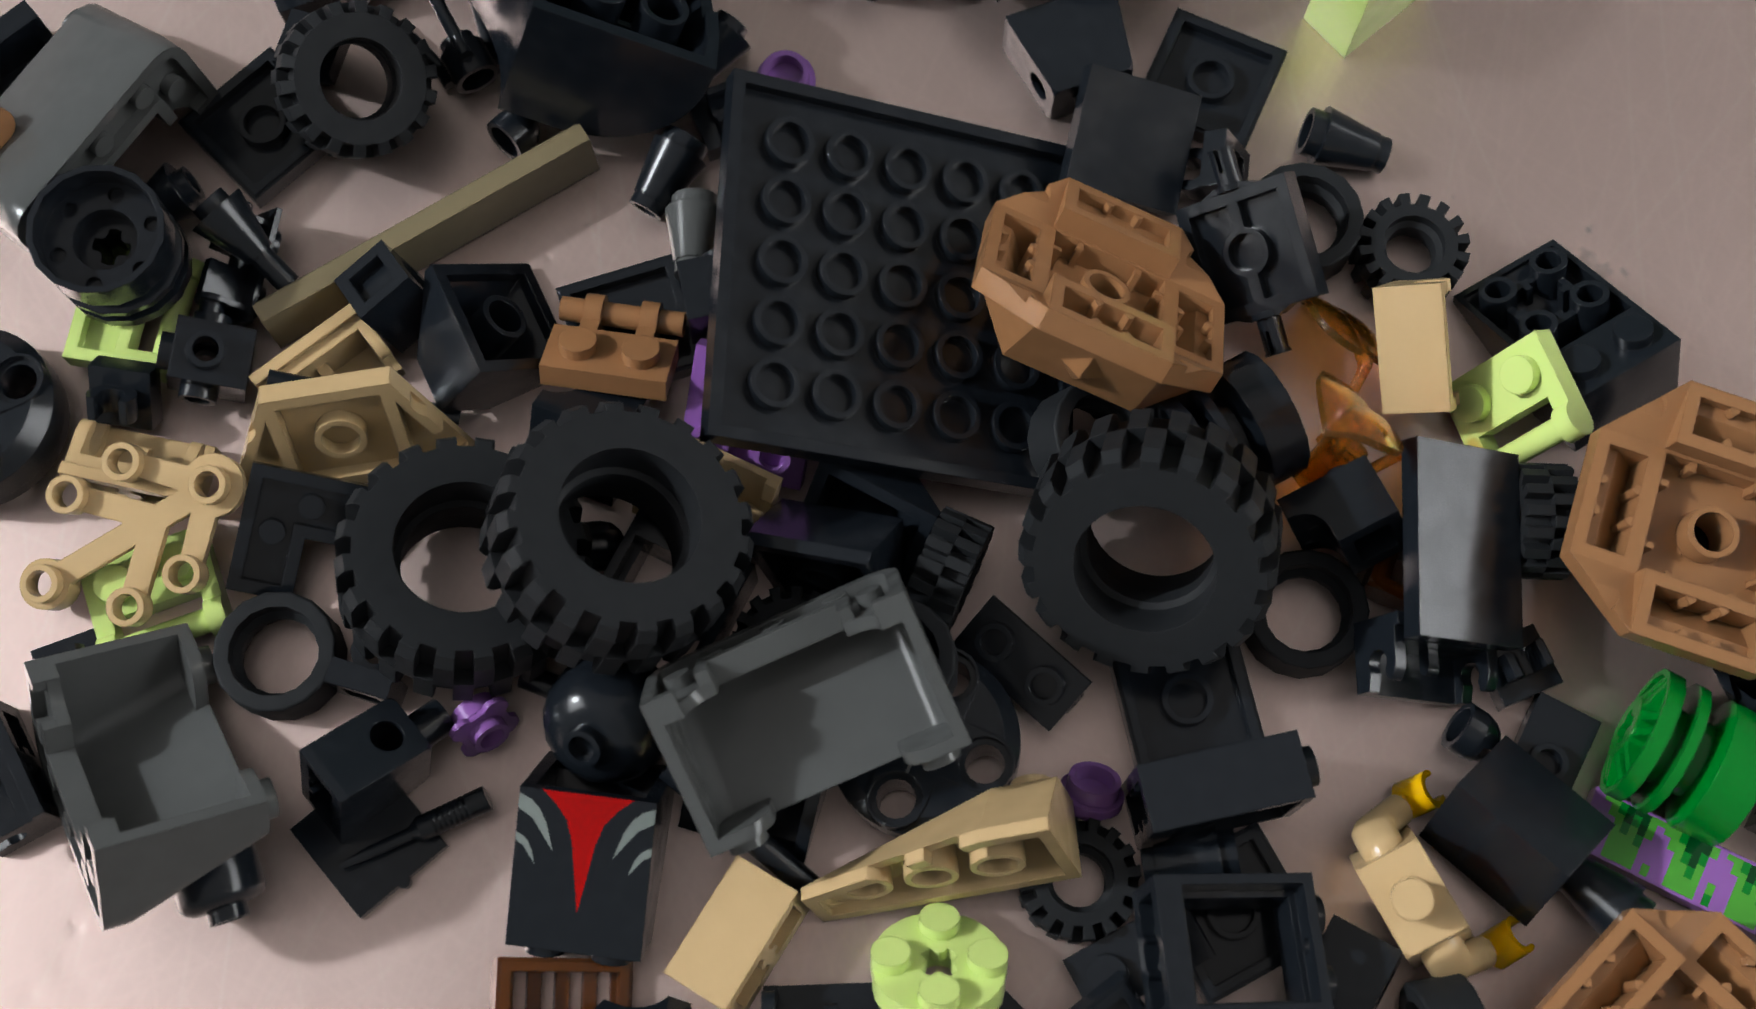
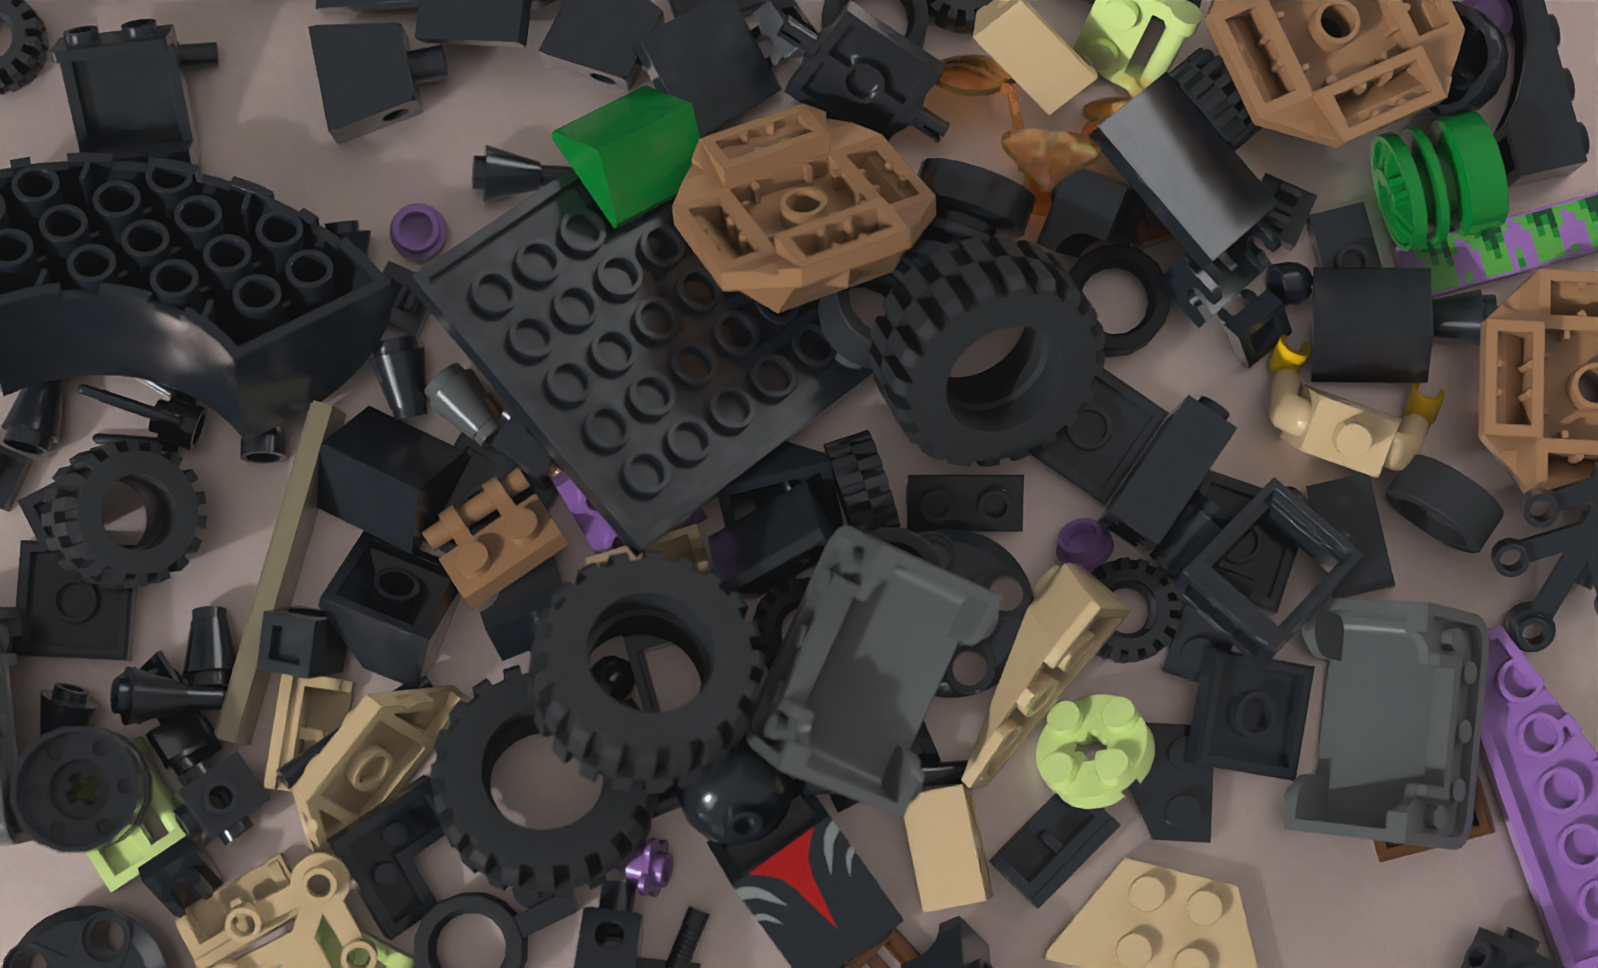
camera: 45 degrees left, 10 degrees up
none -> black cone [182,606,237,693]
none -> black slope [317,406,468,556]
none -> black cone [472,144,572,201]
none -> green slope [551,85,700,229]
none -> black tile [1217,289,1293,368]

